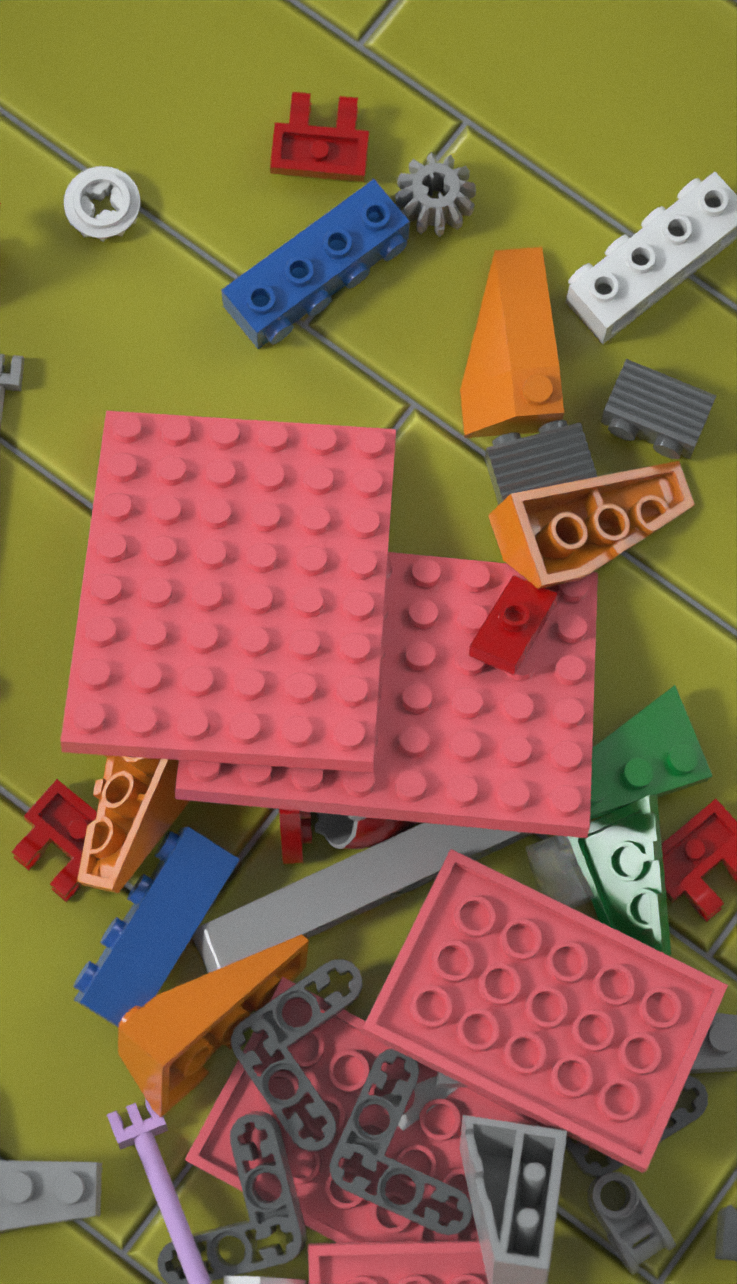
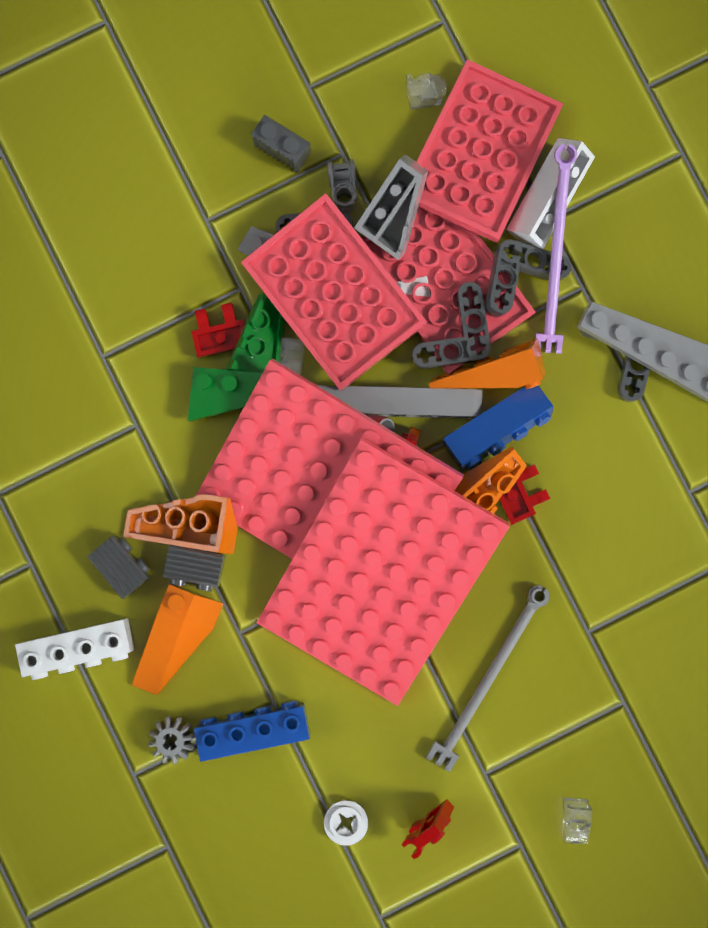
camera: 155 degrees left, 10 degrees up
red plate [270,92,369,182] -> none
dark grey beam [330,1049,472,1236] -> none
red plate [469,575,558,675] -> none

